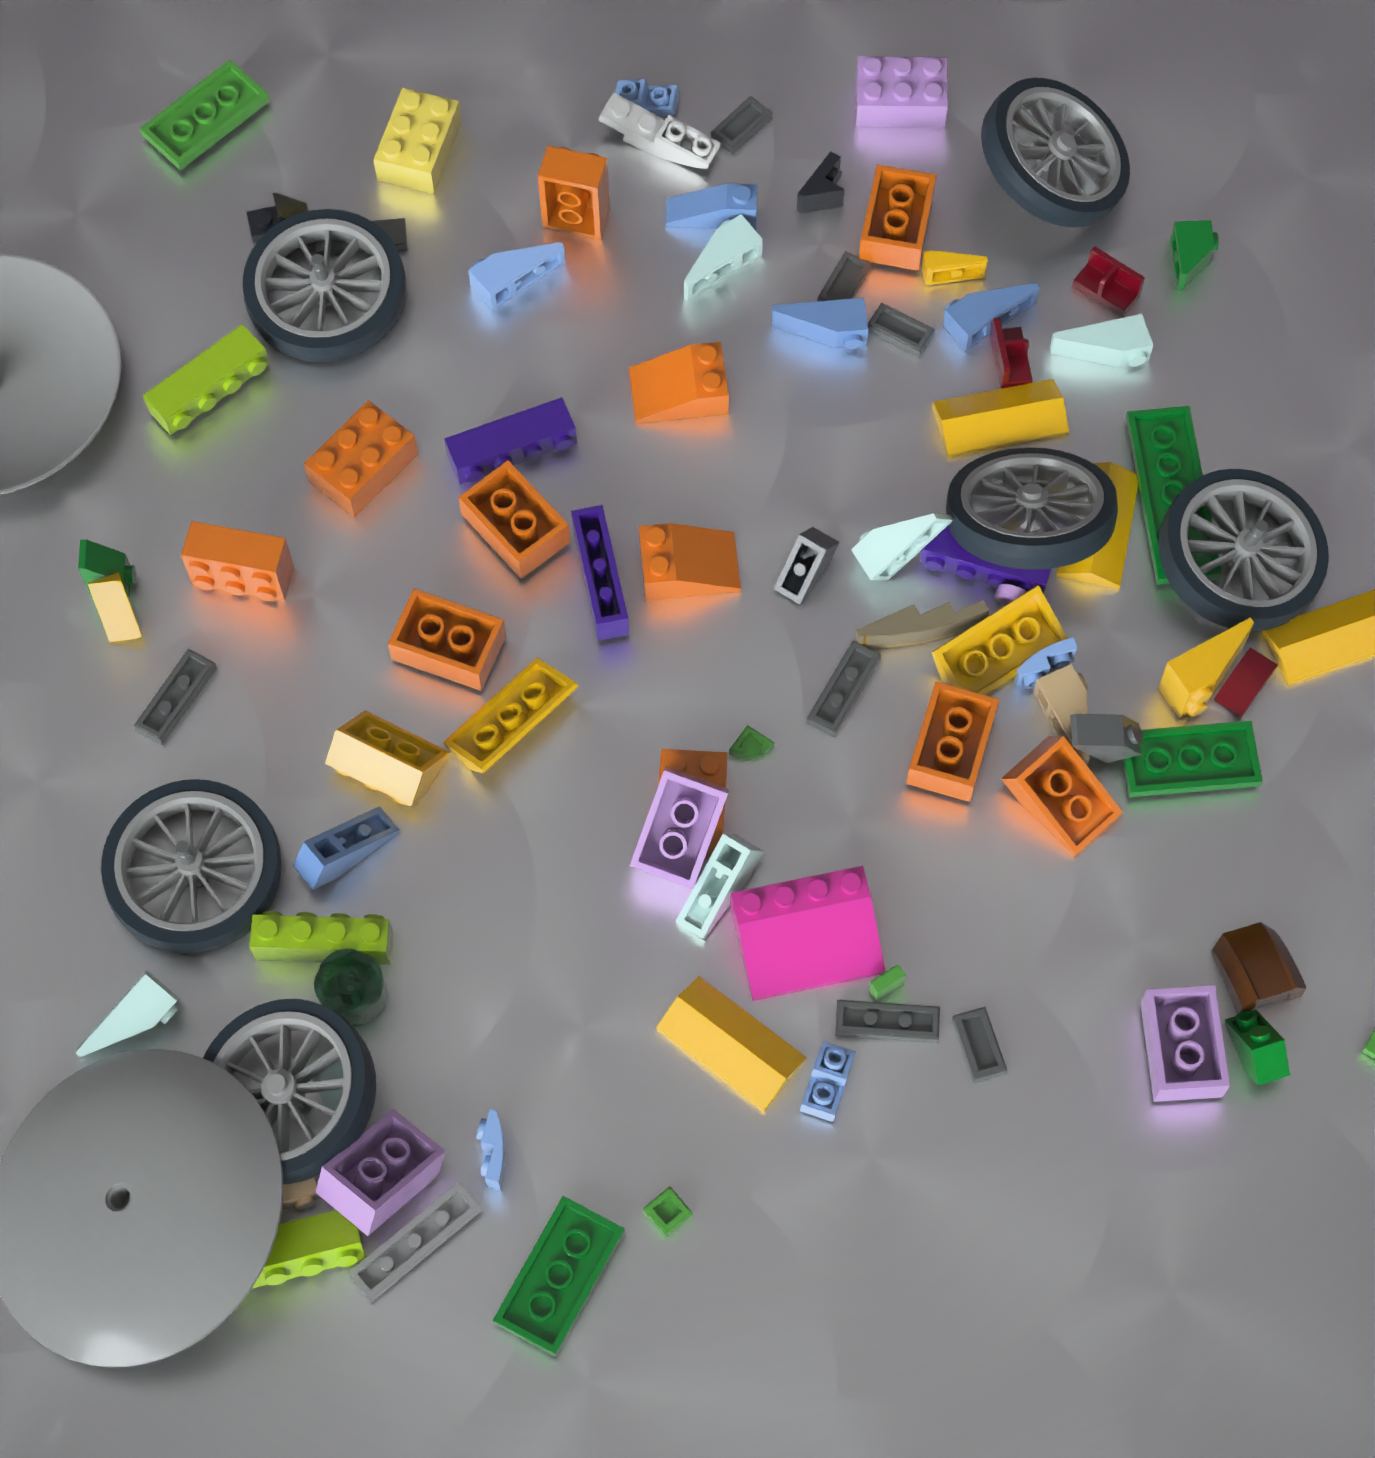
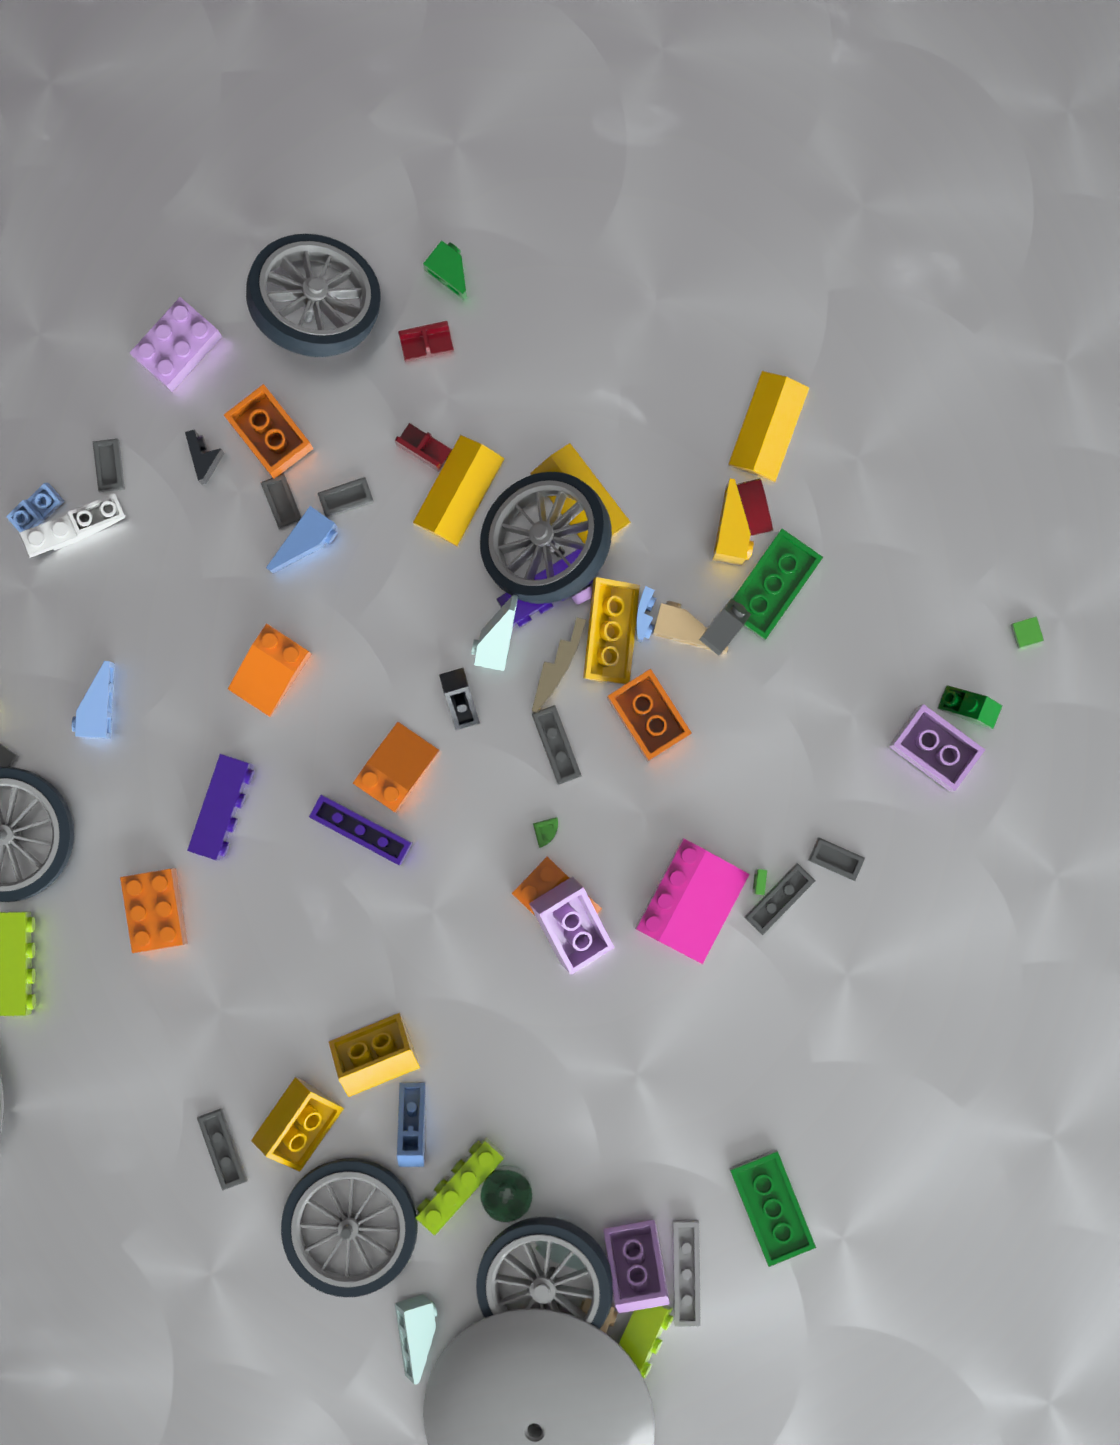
camera: 55 degrees left, 20 degrees up
green slope [78,540,136,598] -> none
yellow slope [88,572,142,642] -> none
orange brick [181,521,294,601] -> none
orange brick [388,588,506,691] -> none
yellow slope [443,658,579,773] -> none
orange brick [458,460,571,579] -> none
light blue slope [477,1109,505,1191] -> none
orange brick [538,146,610,240] -> none
bright green tile [643,1186,693,1238] -> none
yellow slope [656,976,807,1112] -> none
medium blue slope [665,183,758,231] -> none
light aqua slope [675,834,764,939] -> none
light aqua slope [684,214,763,301] -> none
light blue slope [800,1041,856,1122] -> none
yellow slope [921,250,988,286] -> none
medium blue slope [942,283,1040,351] -> none
orange slope [1001,736,1123,856] -> none
light aqua slope [1049,314,1153,367] -> none
green plate [1126,406,1222,585] -> none
wheel [1158,469,1329,631] -> none
reddish brown slope [1212,922,1307,1014] -> none
none -> yellow slope [251,1077,344,1172]

